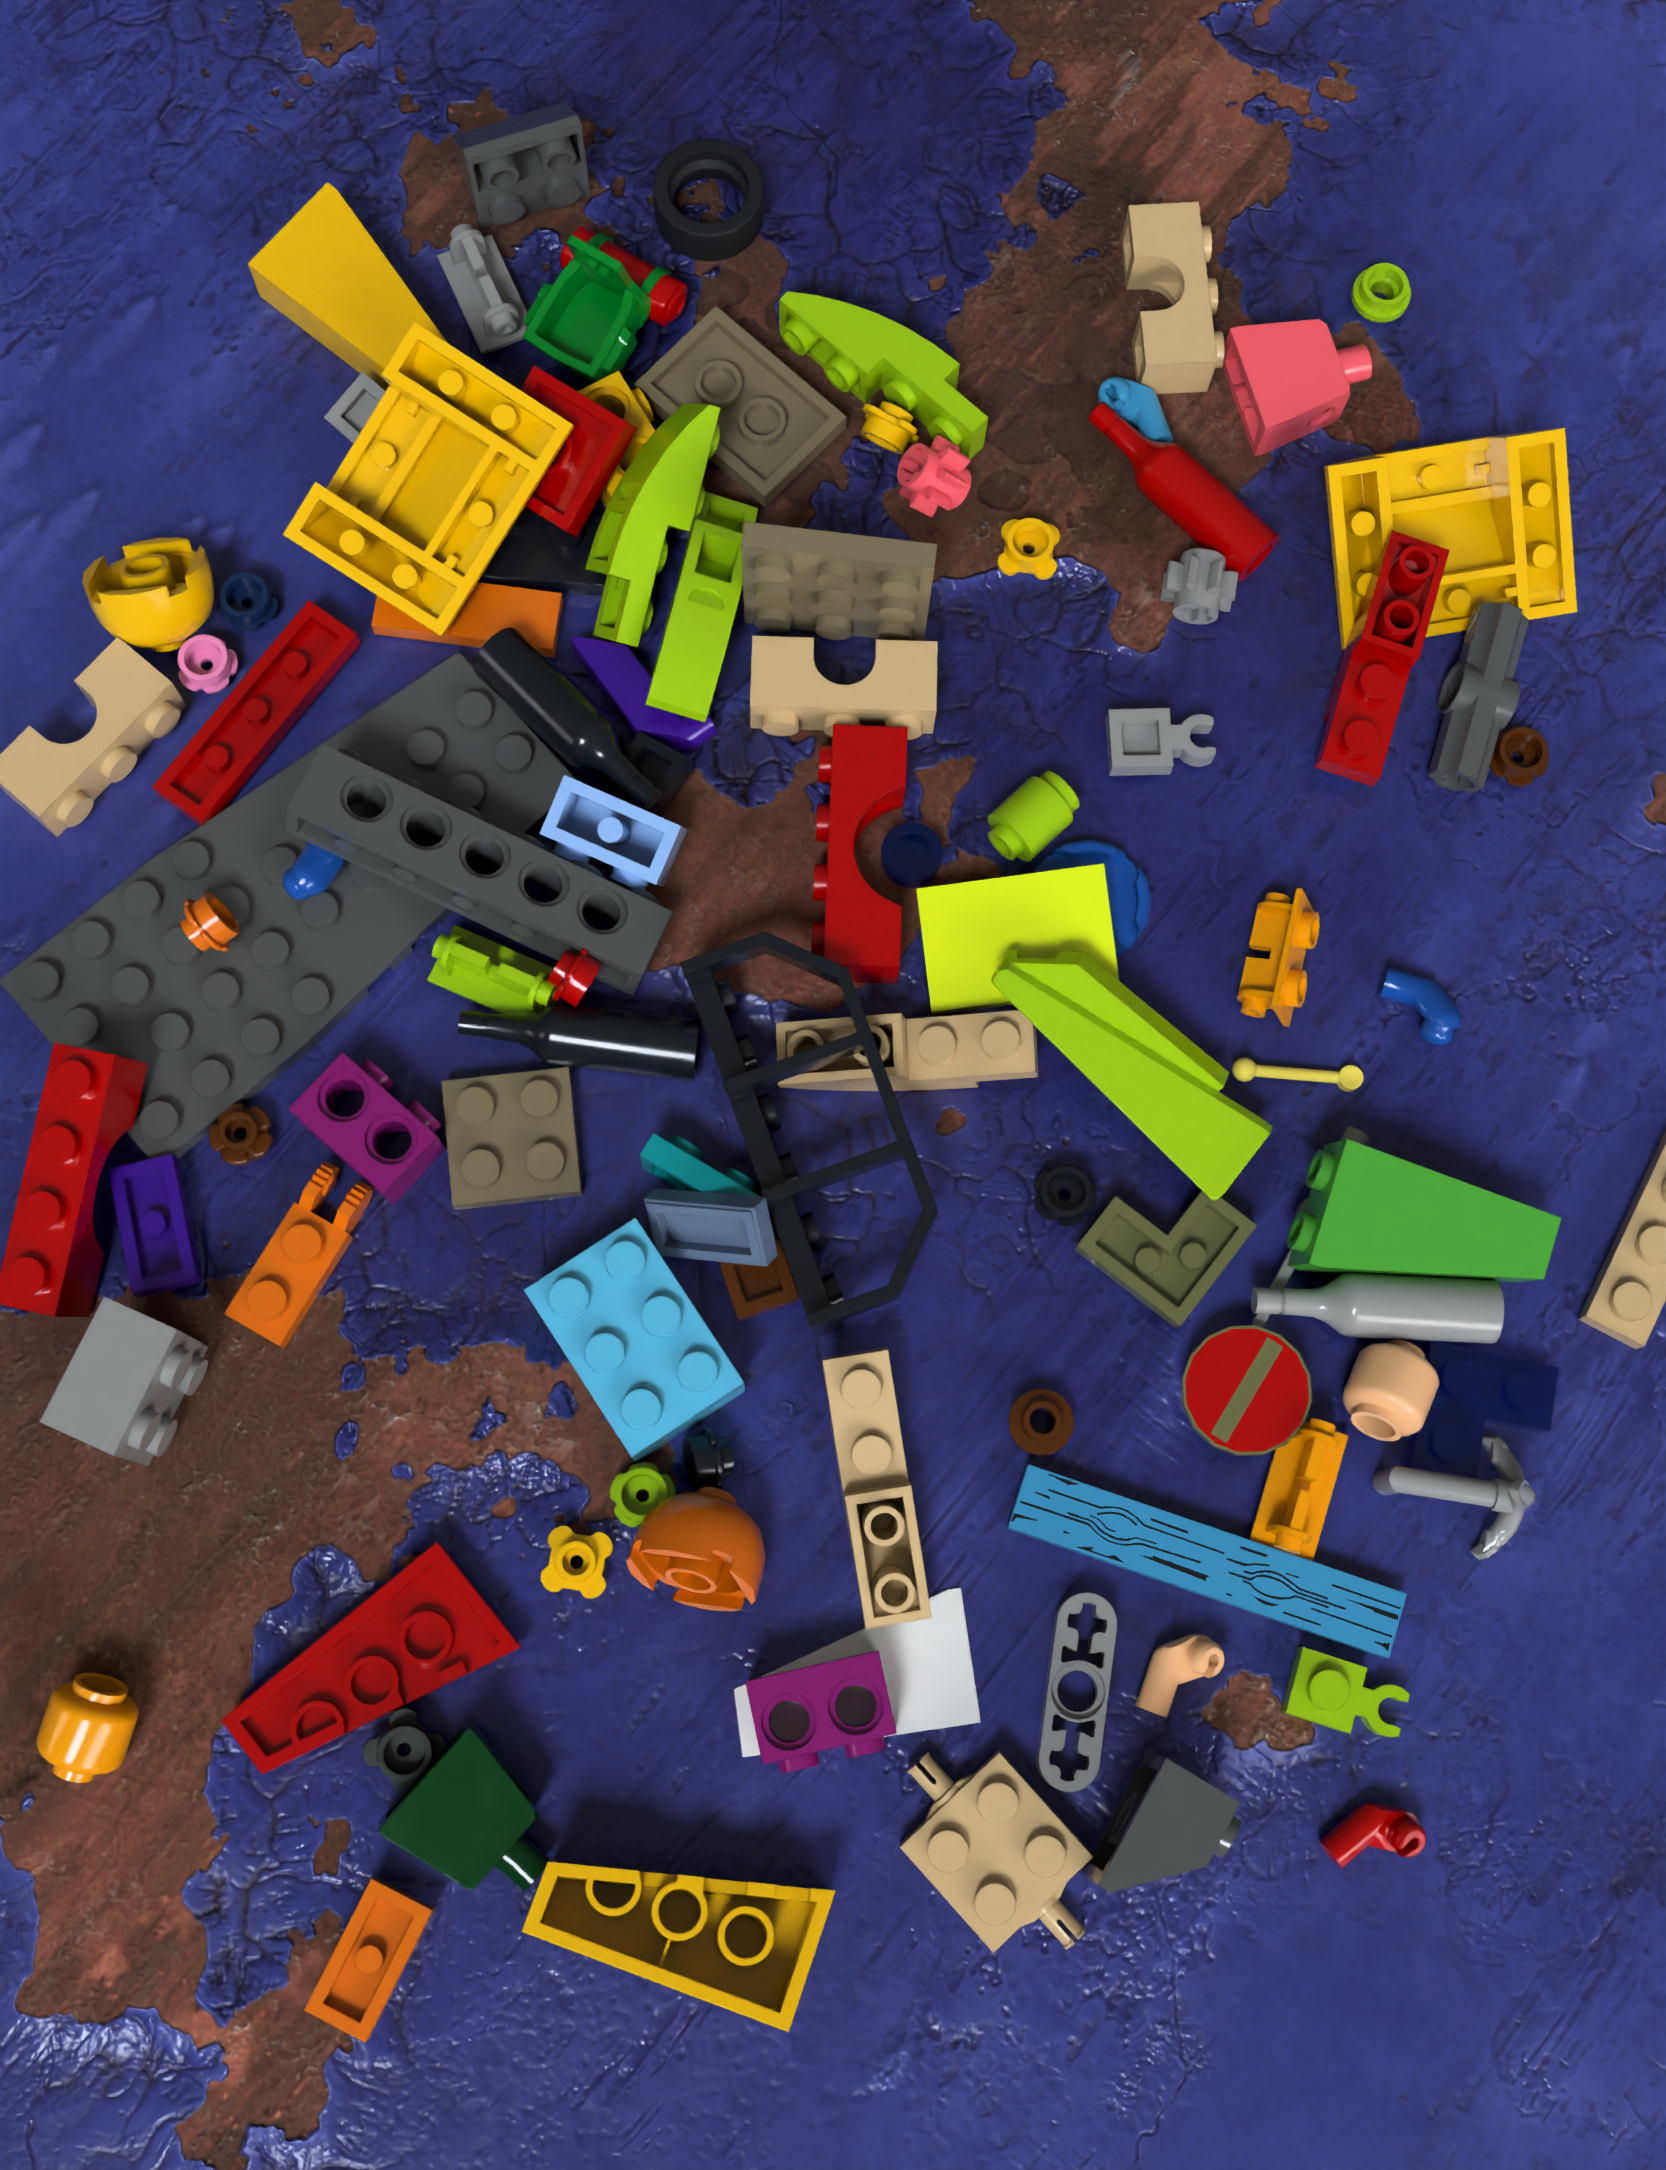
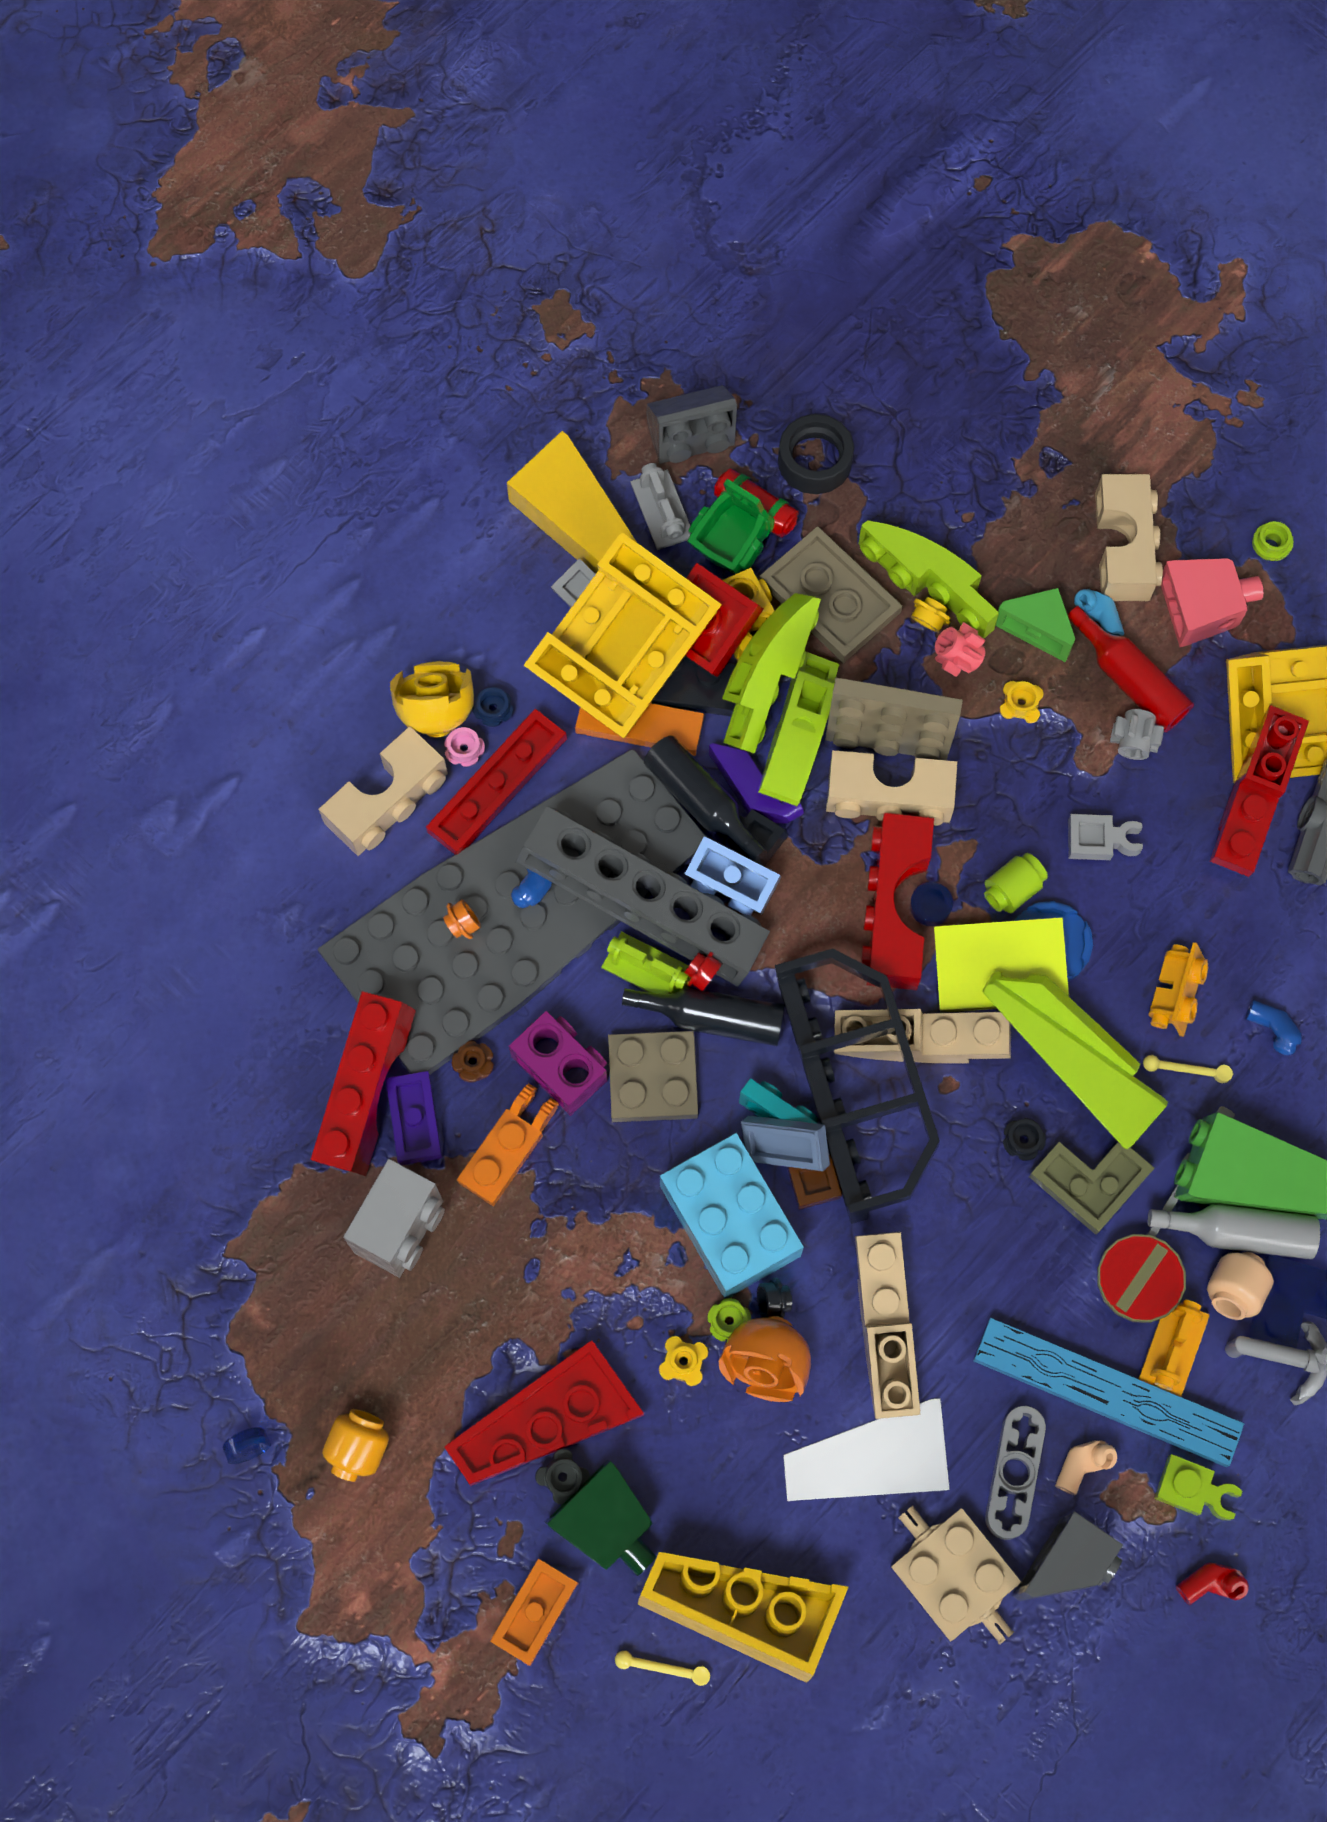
camera: 10 degrees right, 5 degrees down
magenta brick [745,1650,897,1774] -> none
reddish brown plate [1008,1389,1074,1456] -> none
none -> light yellow hinge [615,1650,710,1686]
none -> bright green slope [995,588,1075,662]

